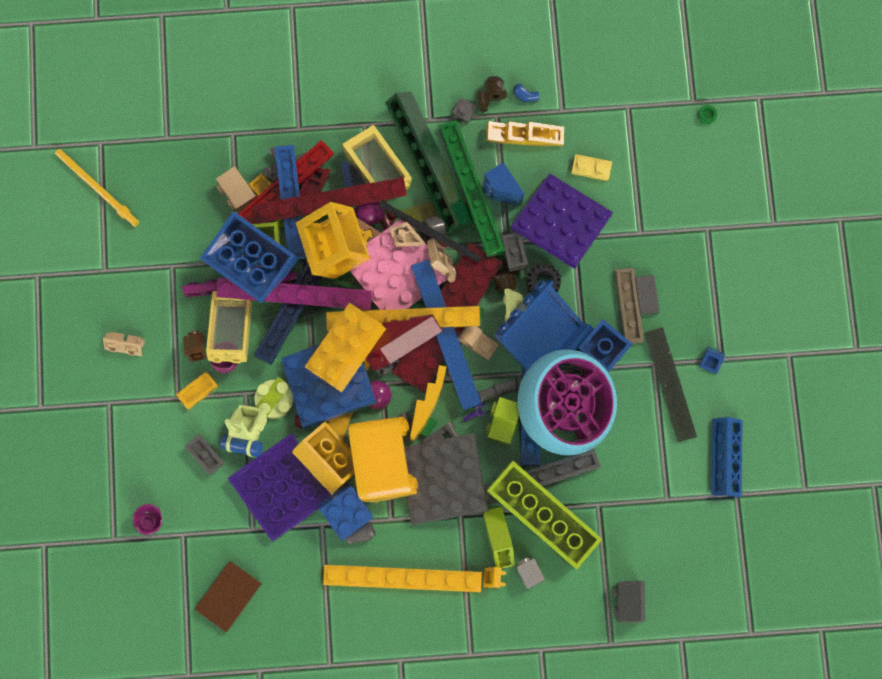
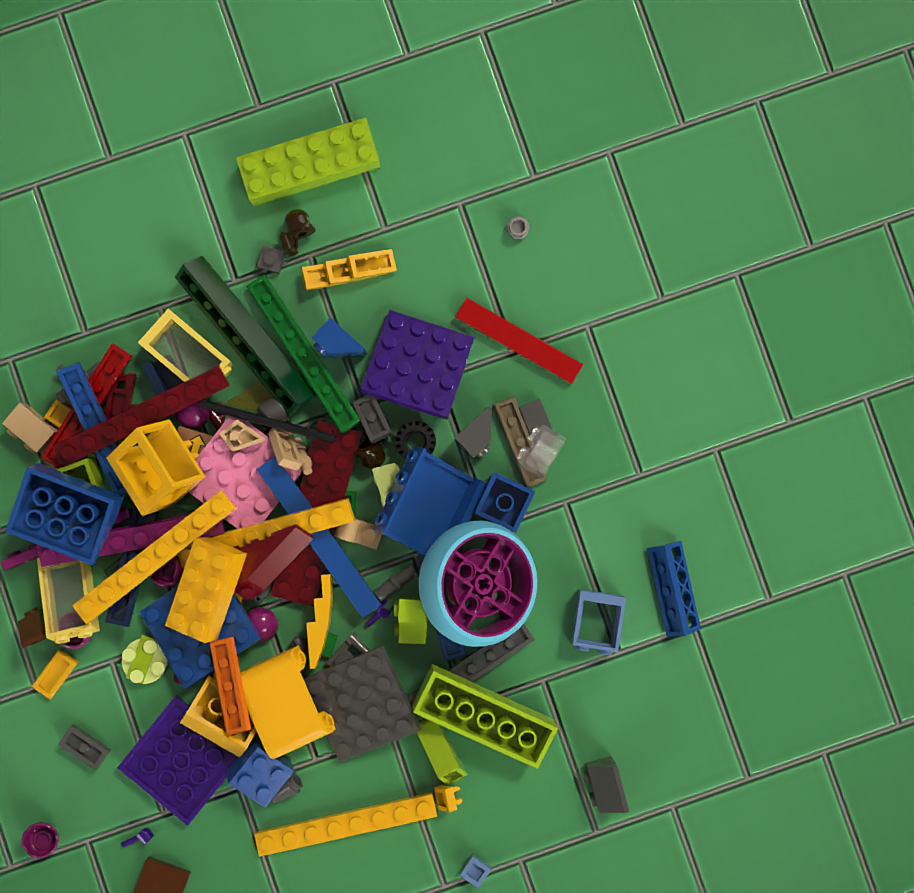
camera: 15 degrees left, 10 degrees up
yellowish green piece [220,405,267,457] -> none
blue arm [513,84,539,102] -> none
light grey brick [516,557,545,590] -> none
light yellow plate [571,154,612,181] -> none
clear smoke tile [644,327,697,442] -> none
green tile [698,105,717,125] -> none
blue slope [699,347,725,374] -> none
none -> yellow plate [72,490,237,624]
none -> dark purple hand [121,827,154,848]
none -> magenta hair [151,555,184,587]
none -> orange tile [209,637,251,735]
none -> lime brick [236,117,381,206]
none -> red tile [455,297,583,384]
none -> dark grey slope [455,406,492,459]
none -> medium blue plate [460,854,491,888]
none -> light grey plate [507,216,529,239]
none -> clear brick [516,424,567,479]
none -> medium blue window [571,589,626,655]

